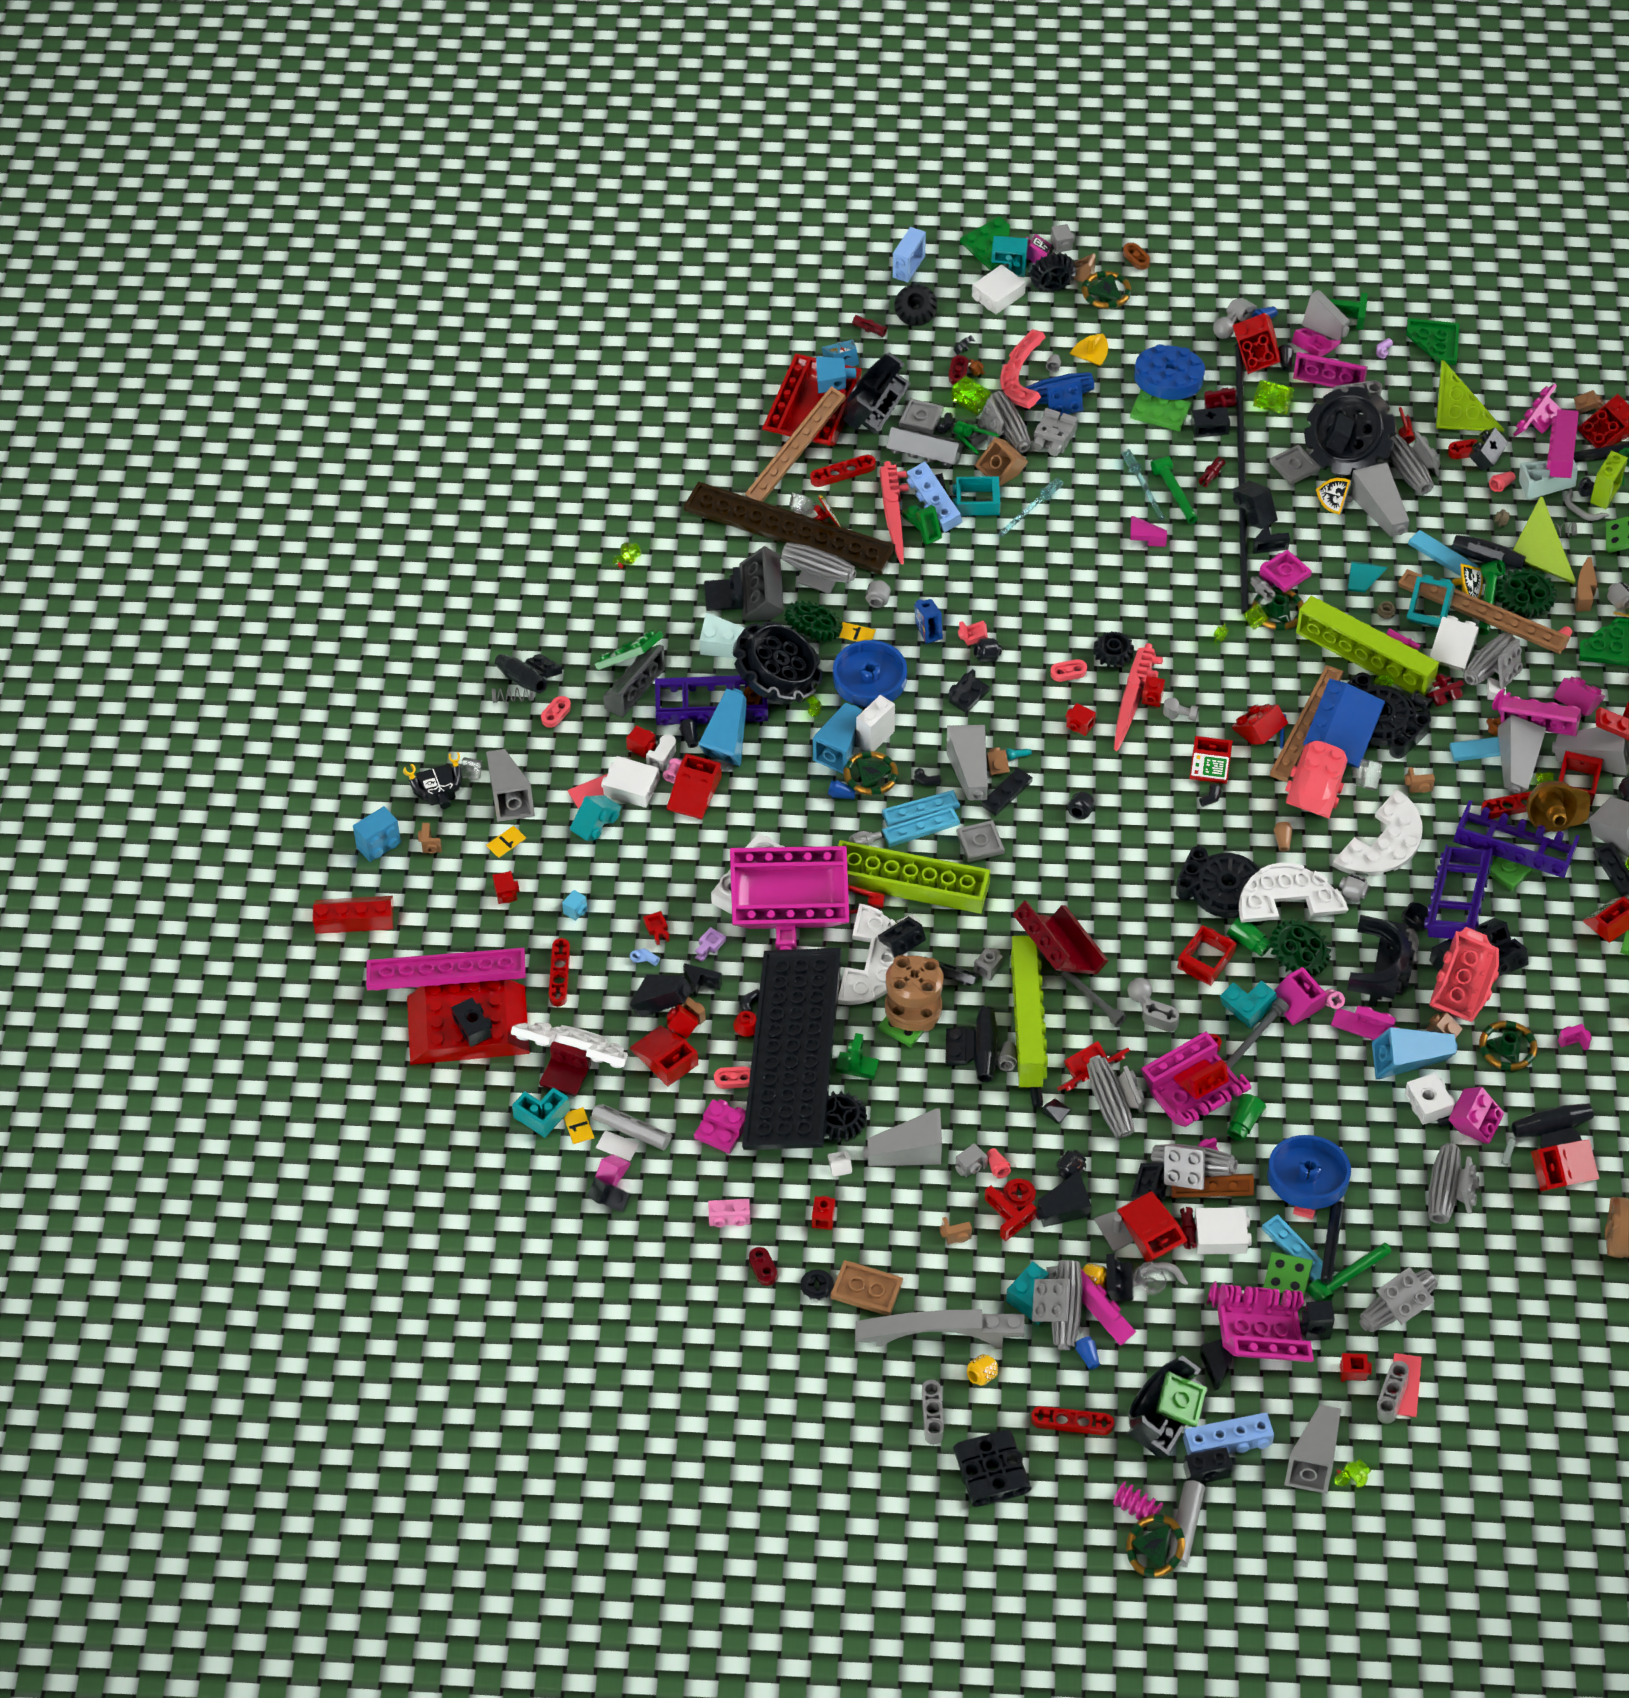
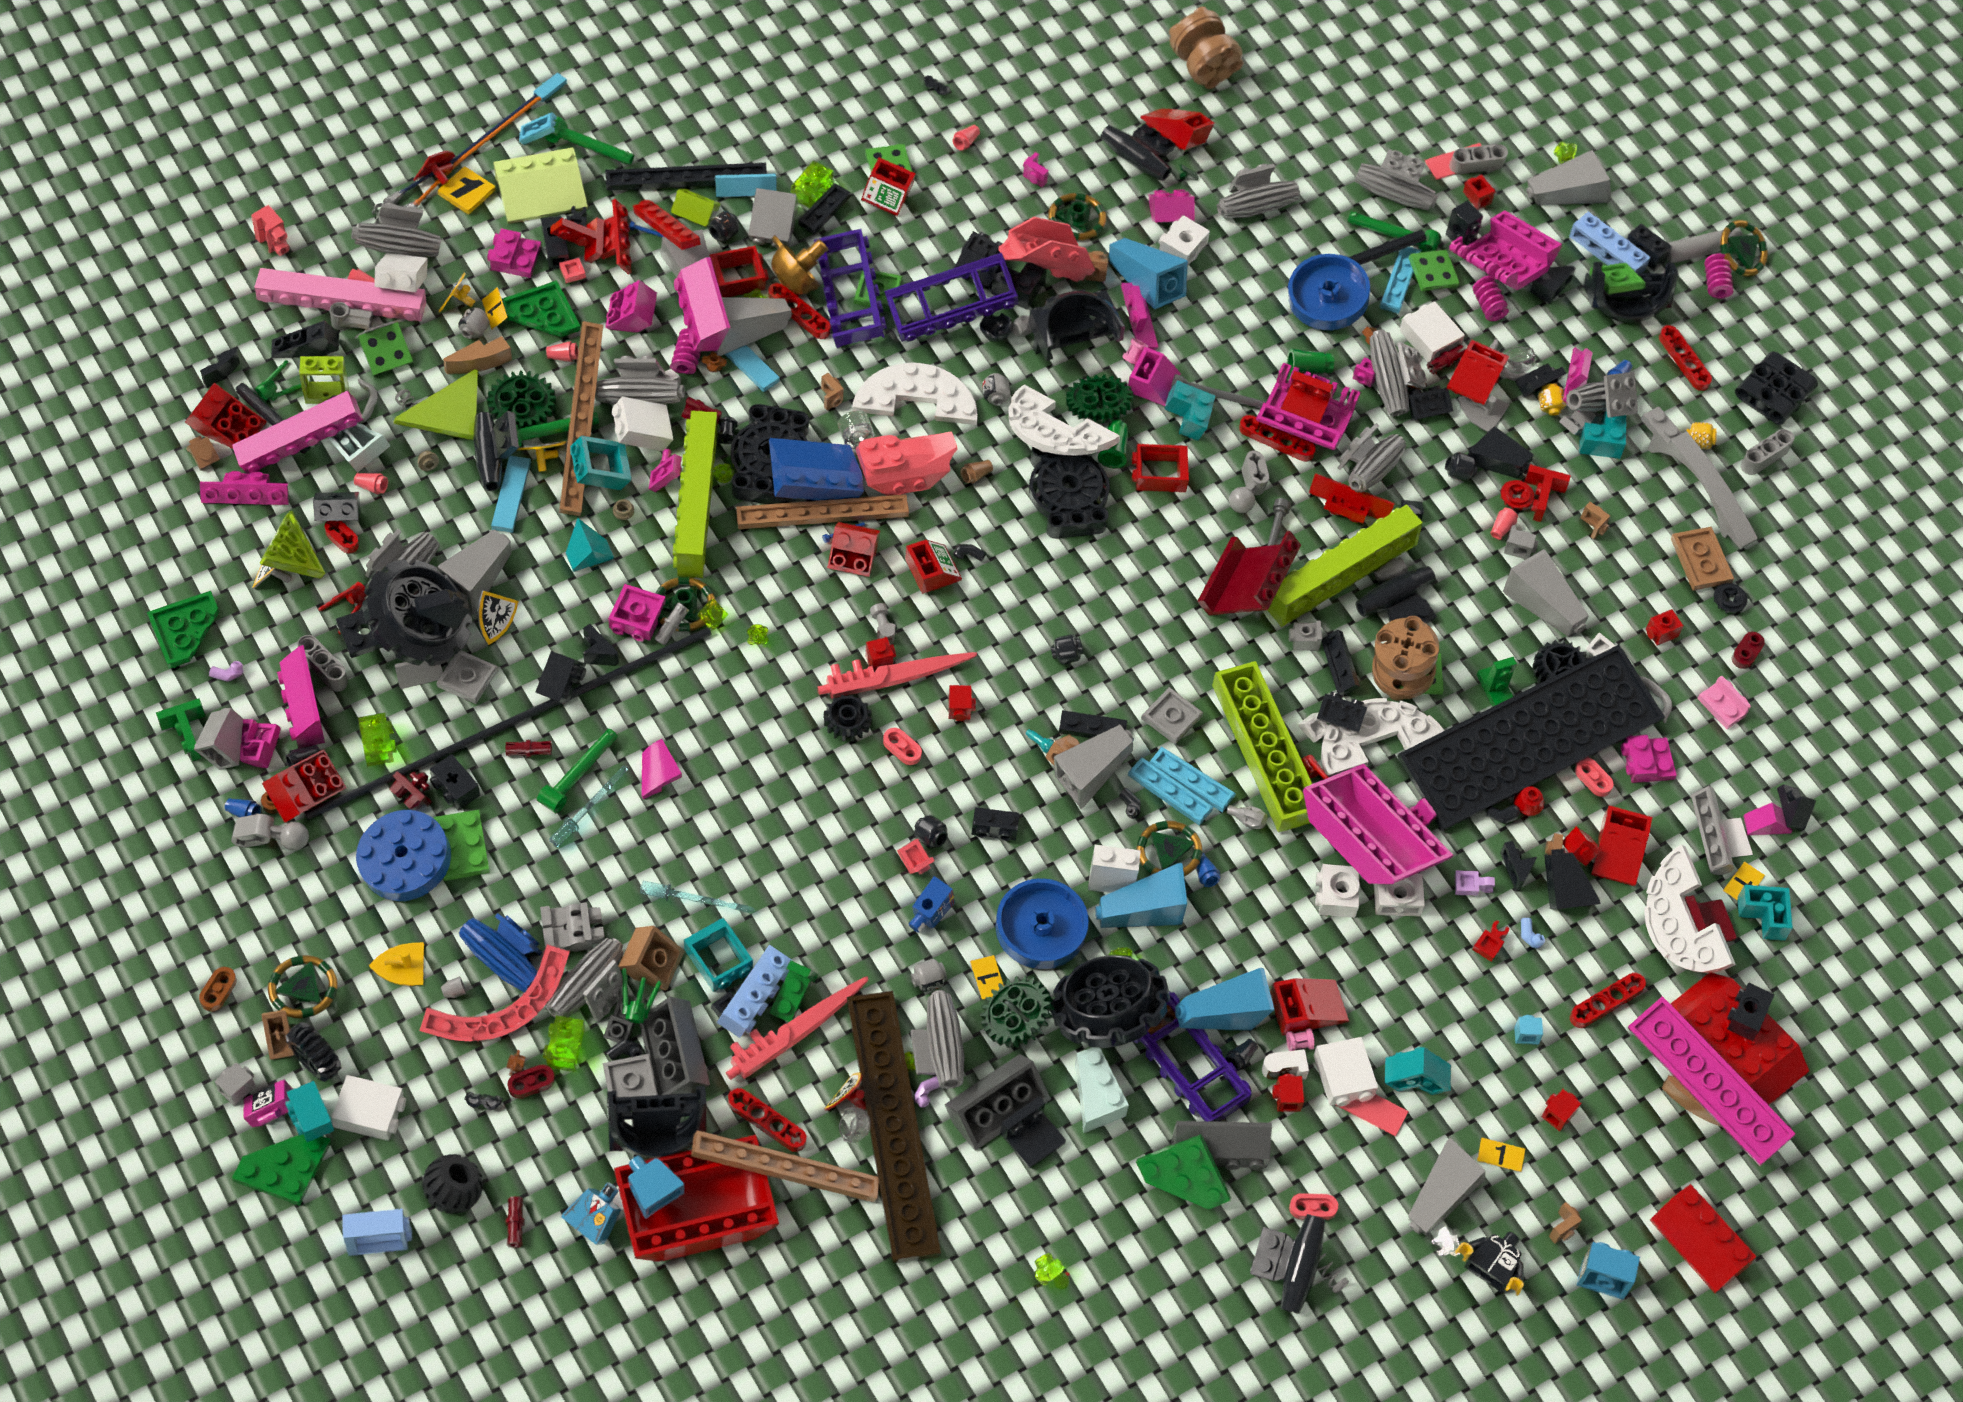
camera: 130 degrees left, 5 degrees up
none -> light grey animal [1640,676,1672,723]

